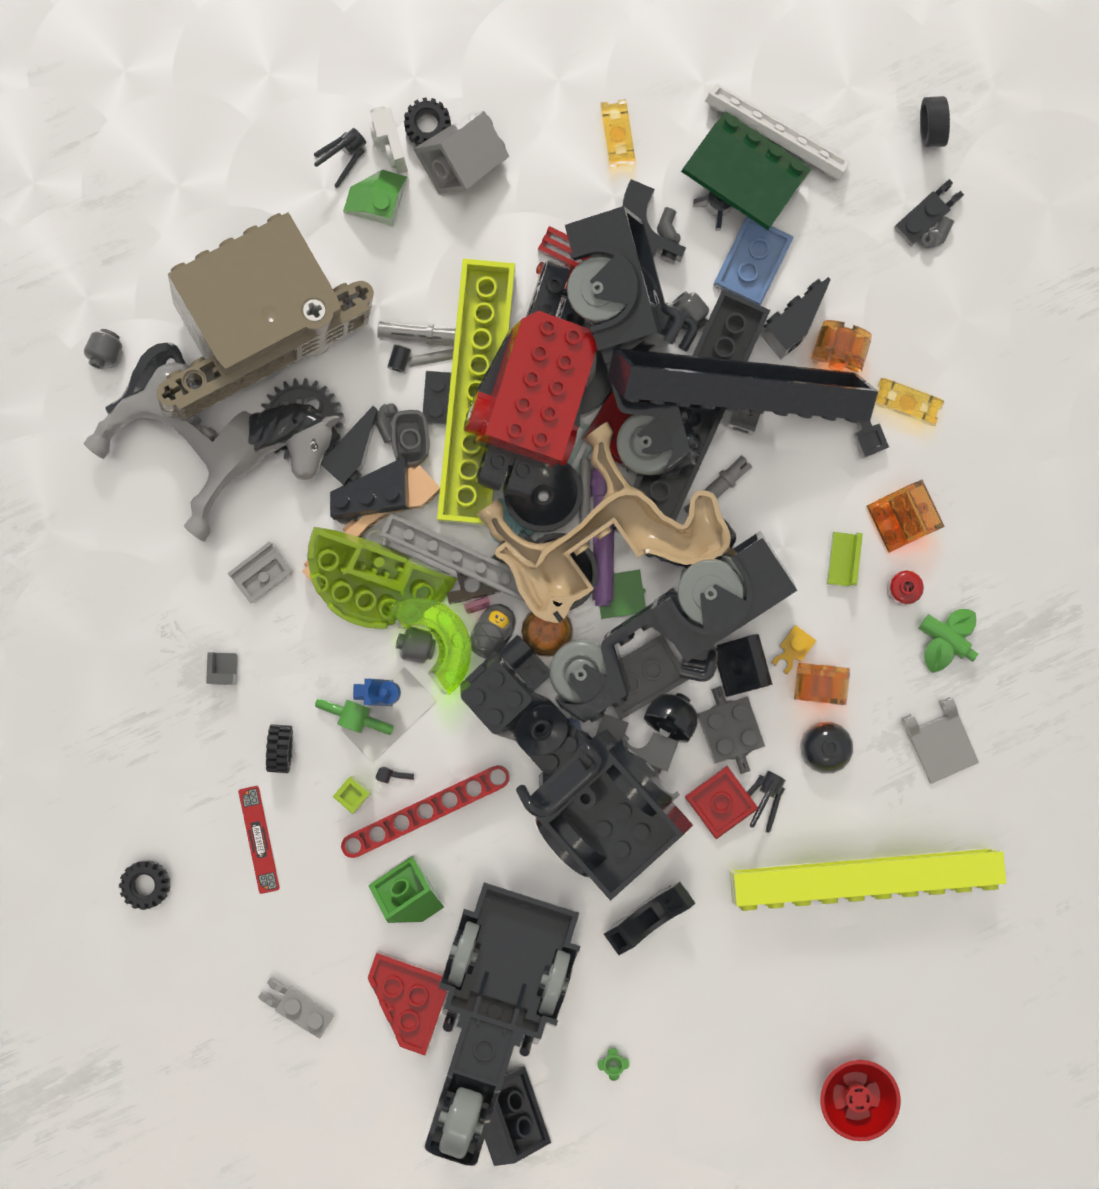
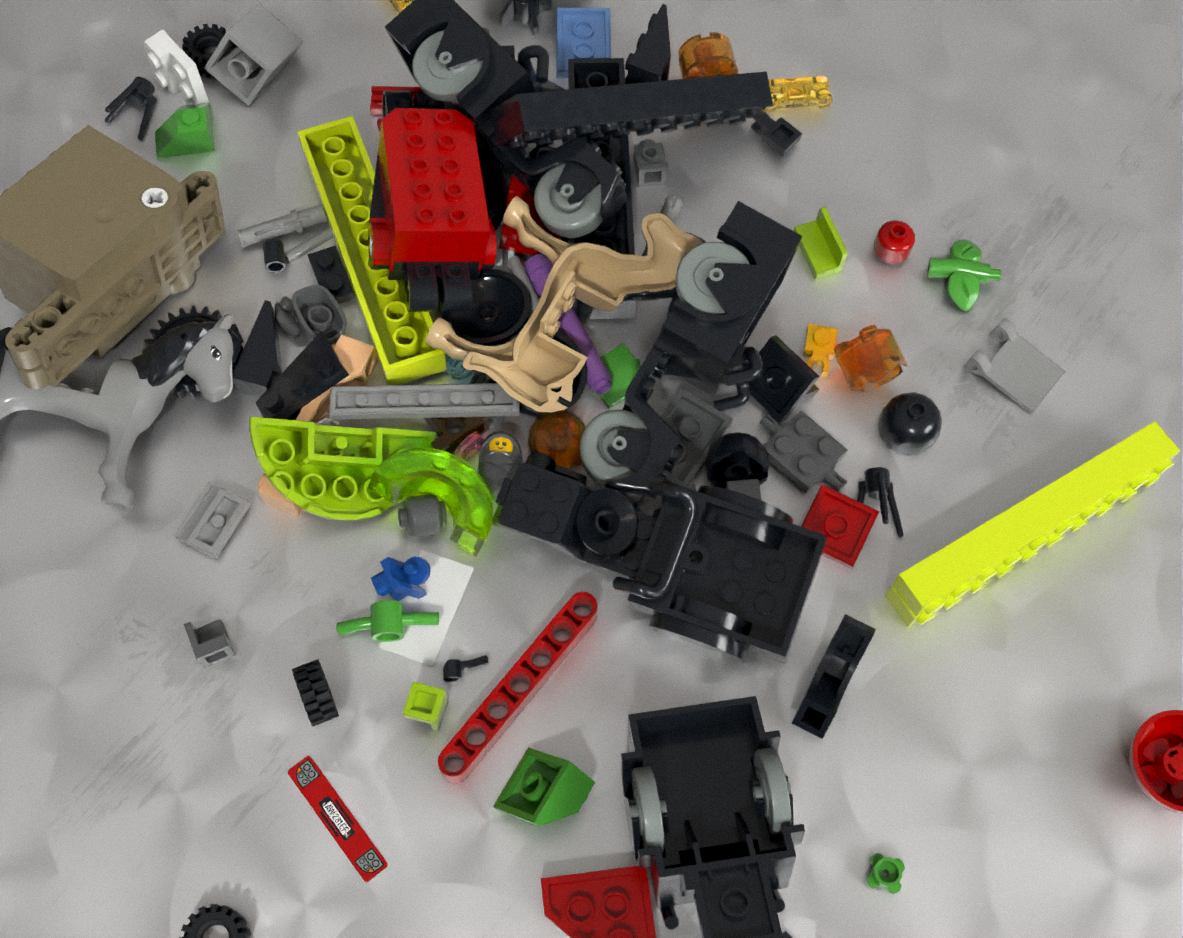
camera: 30 degrees left, 20 degrees down
clear orange slope [867,480,945,553] -> none

